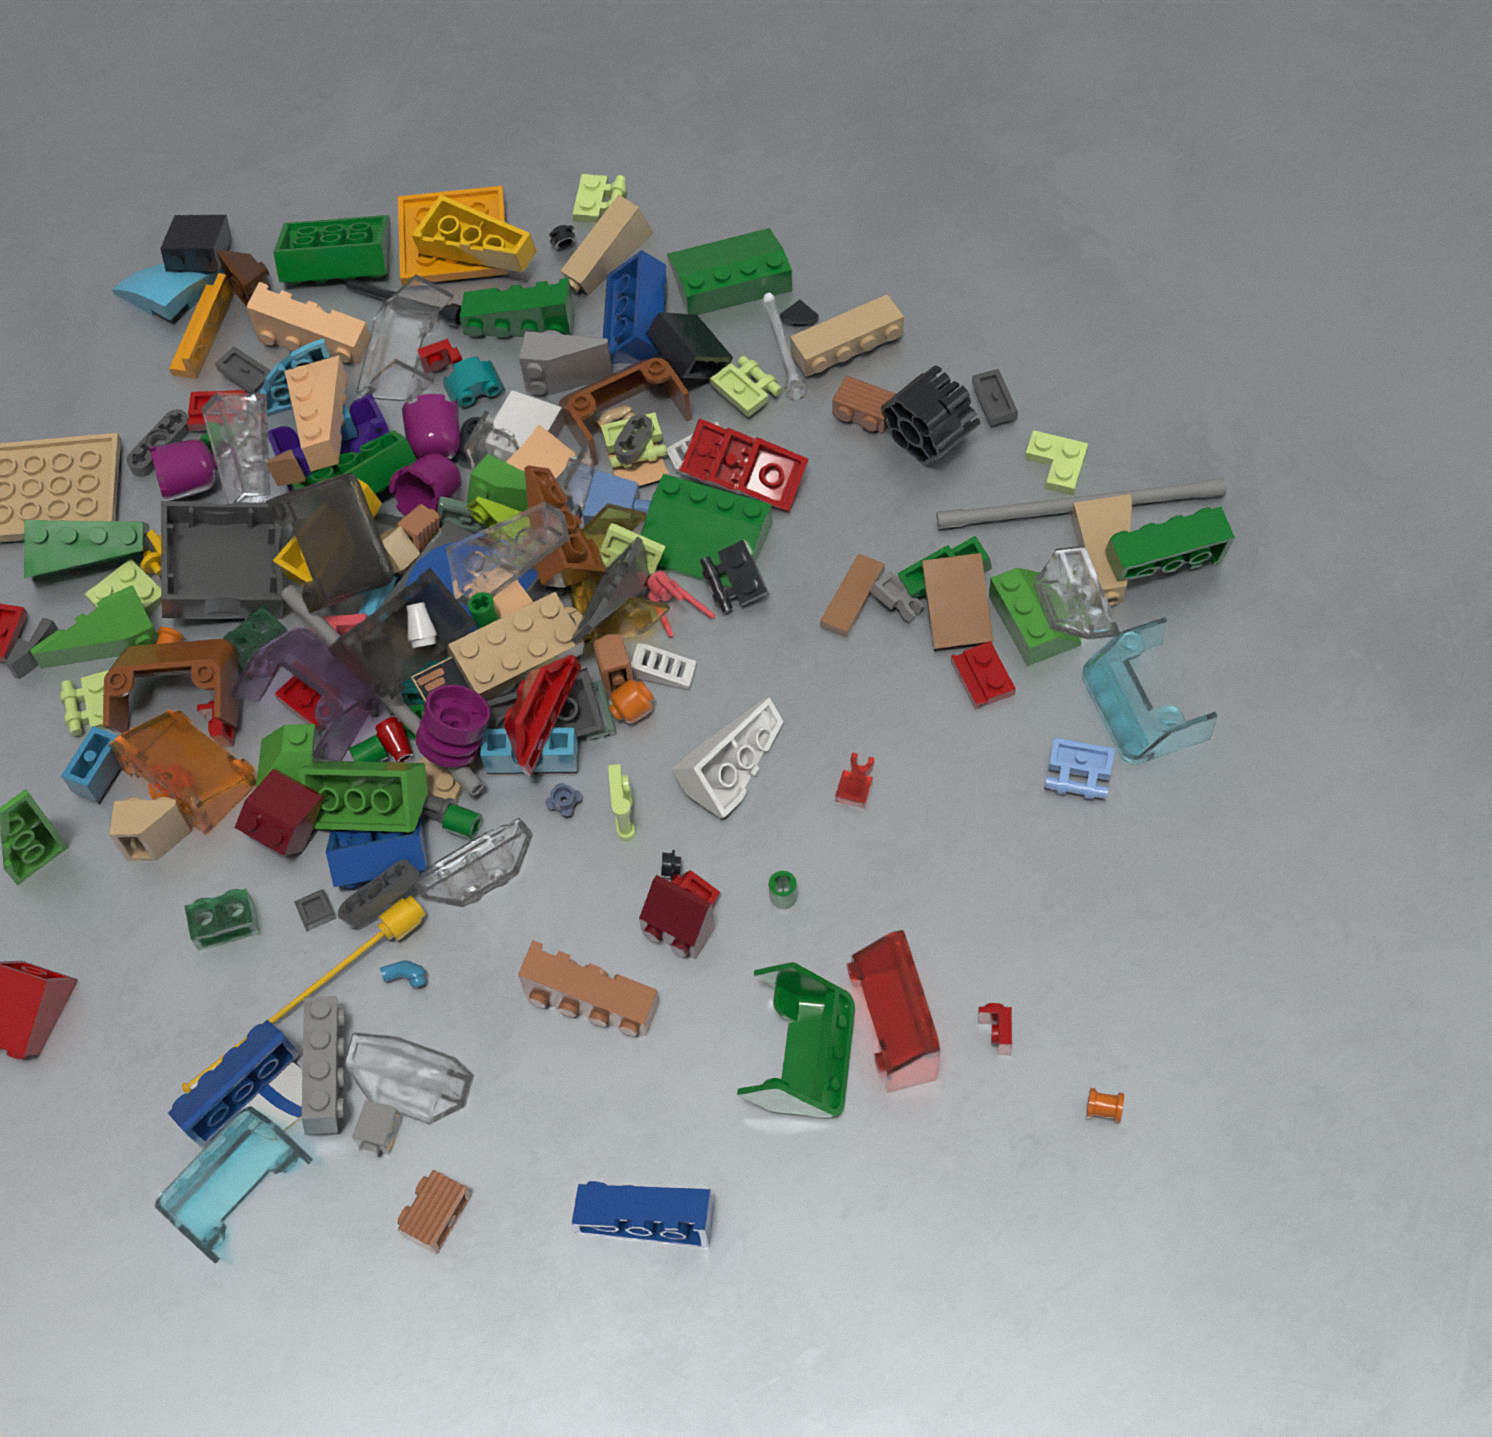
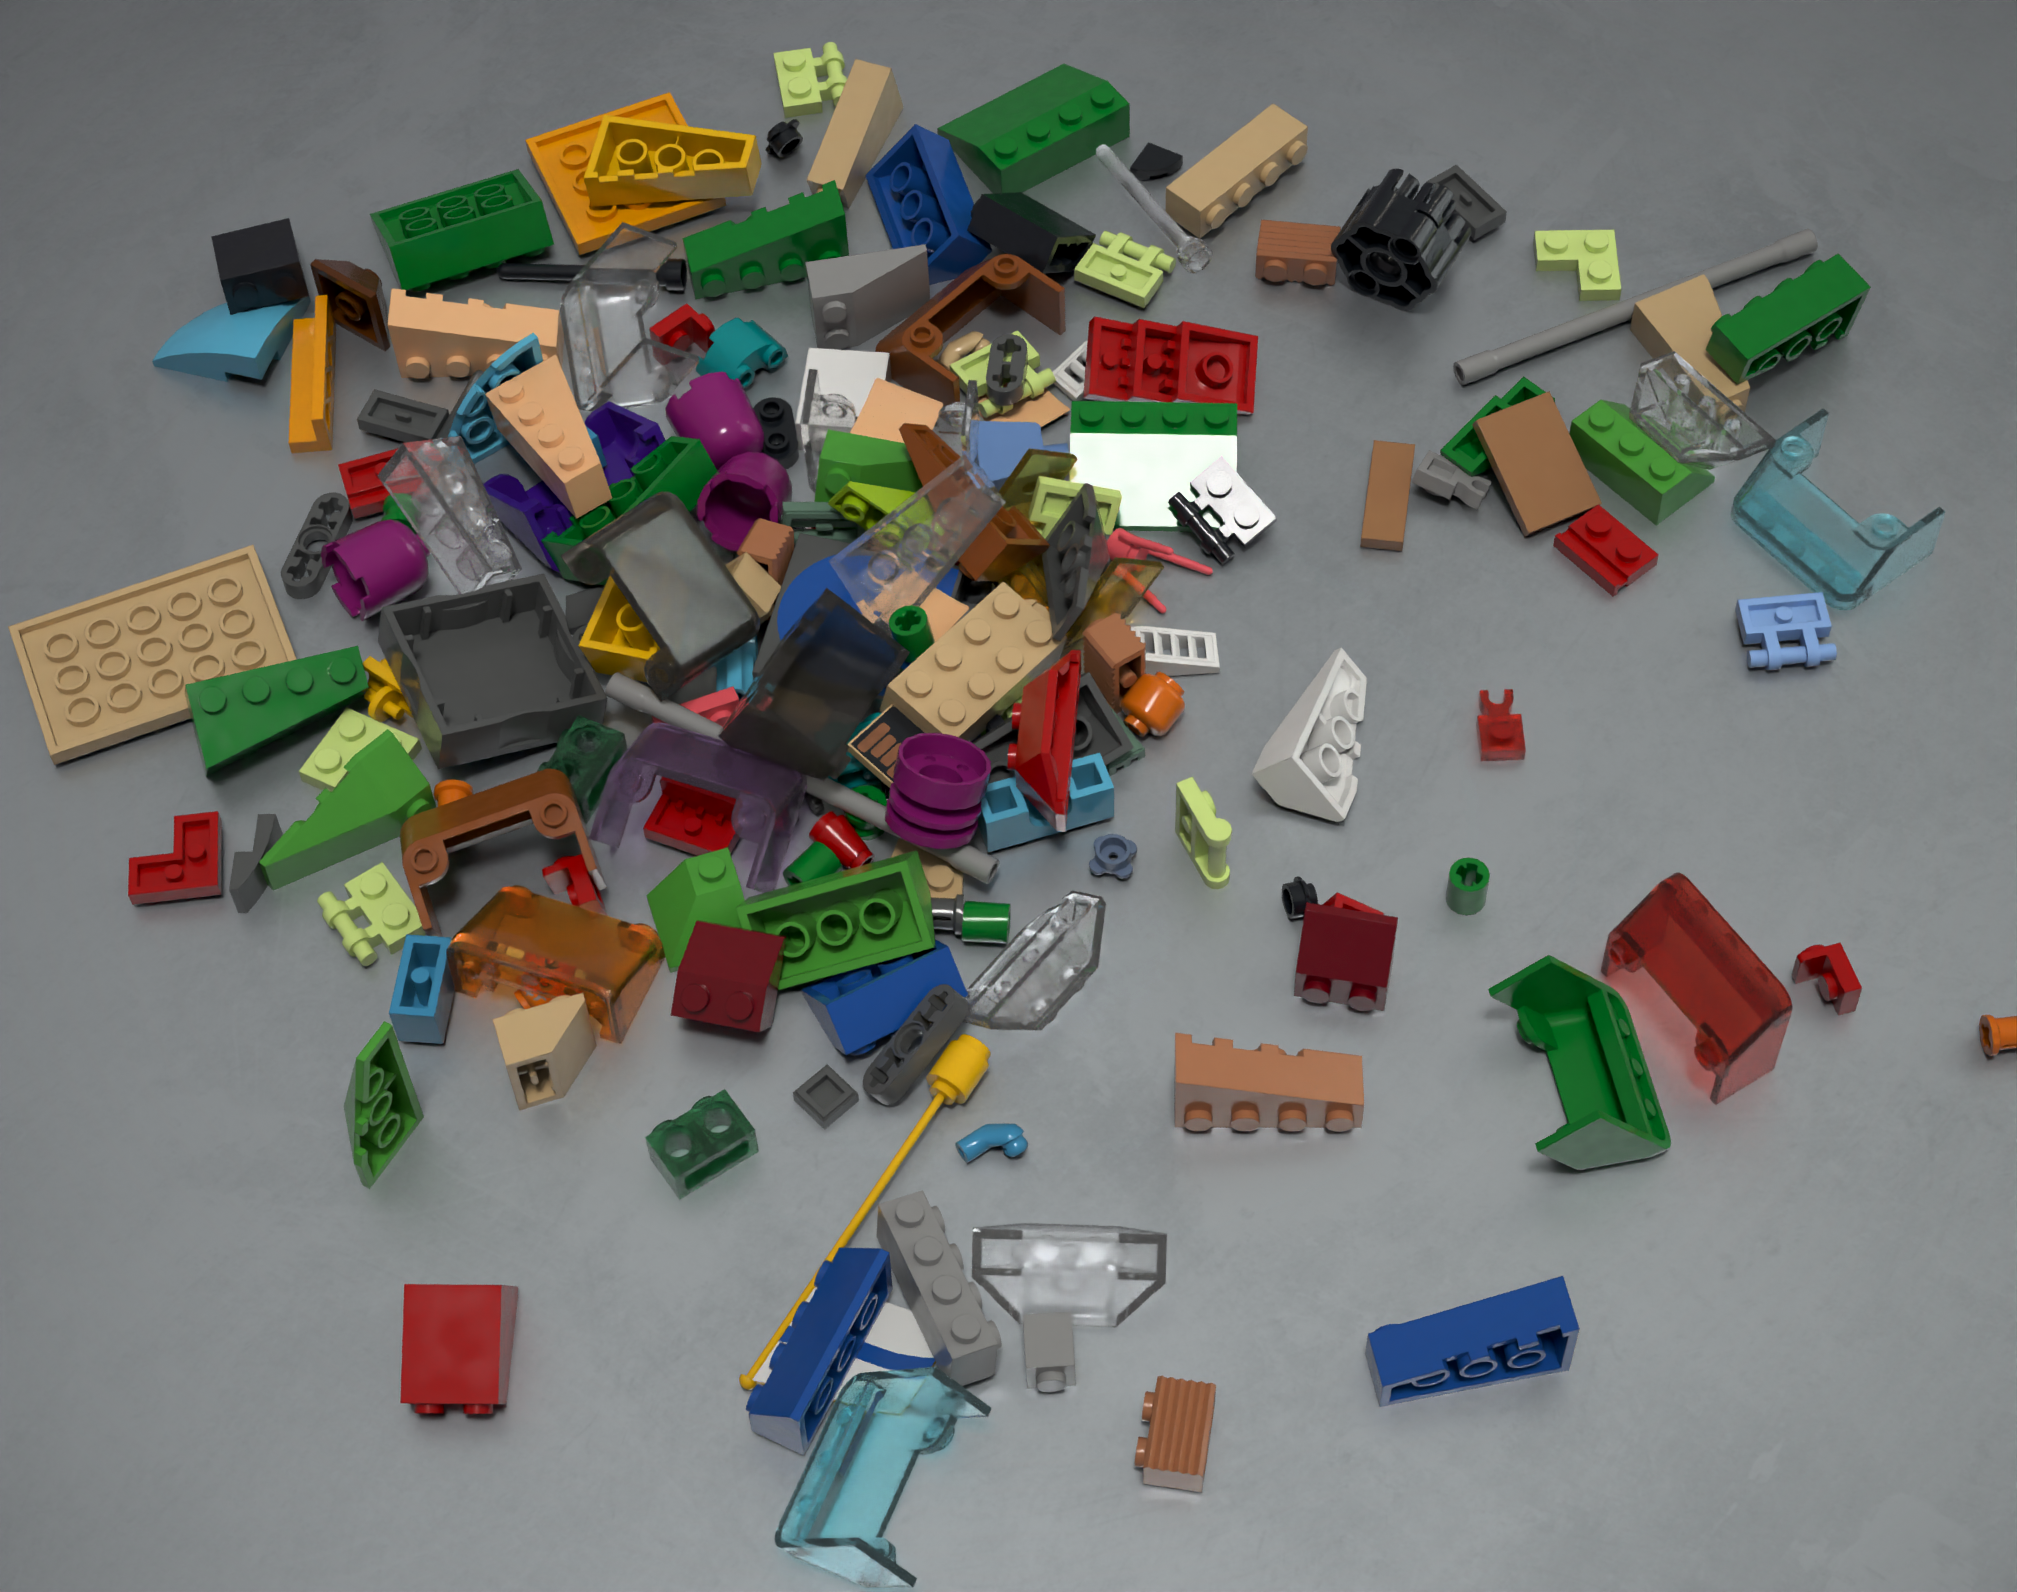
camera: 20 degrees left, 5 degrees down
medium nougat slope [265,449,306,486] -> none
white cone [407,602,437,648] -> none

